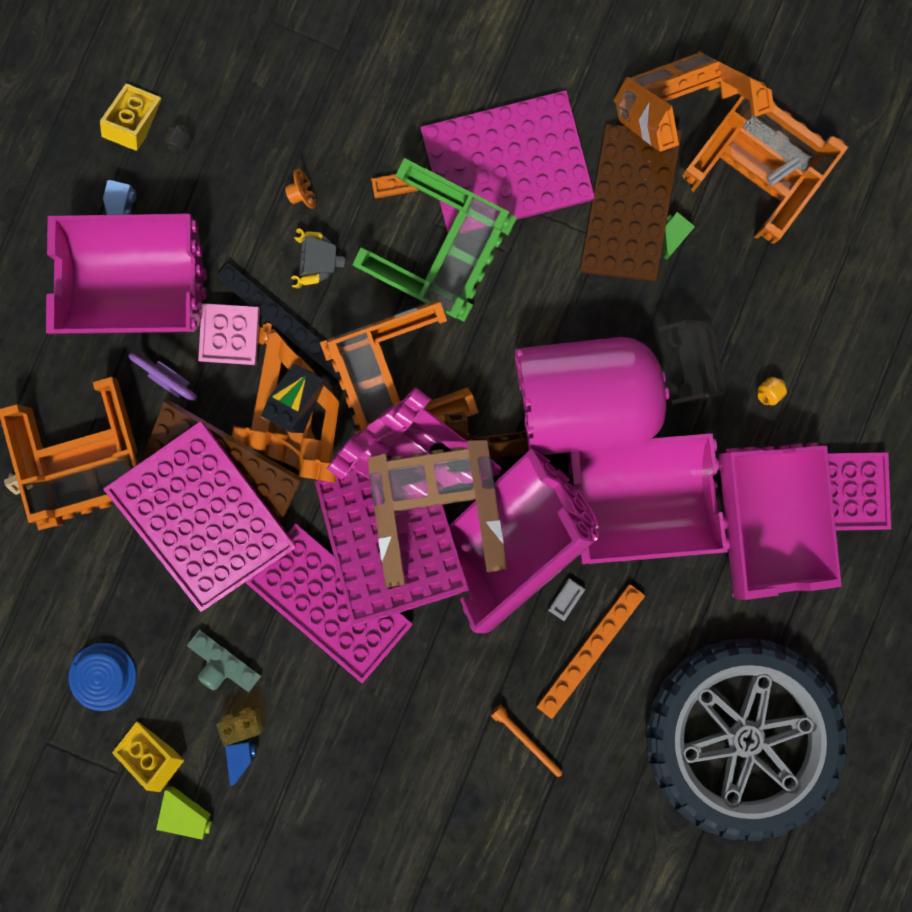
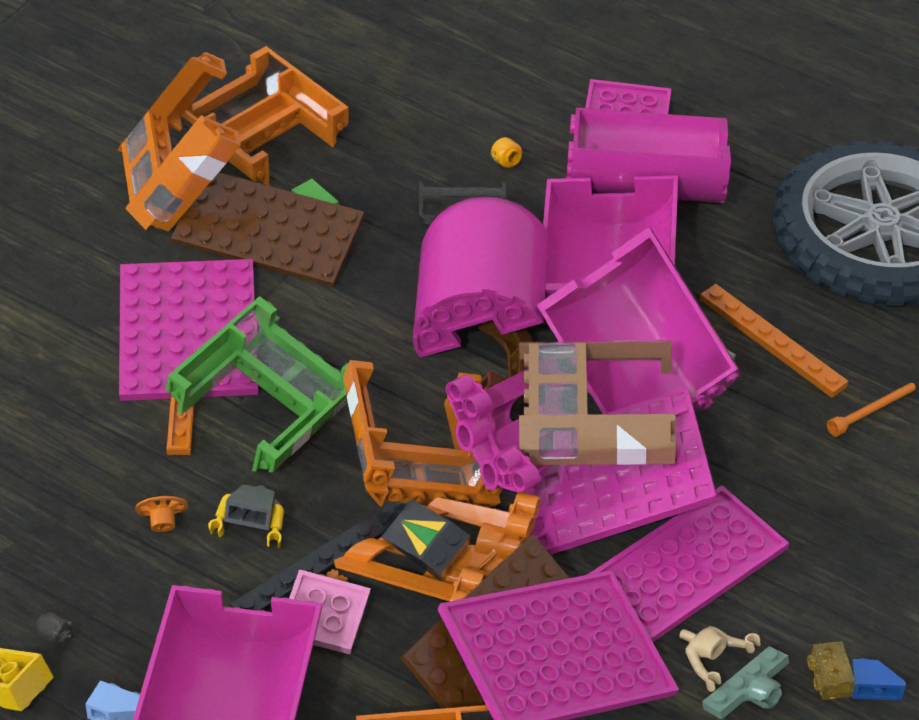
camera: 80 degrees left, 40 degrees down
medium lavender bar [129,352,197,401] -> none
light grey axle [766,156,802,185] -> none
none -> tan piece [680,626,761,692]

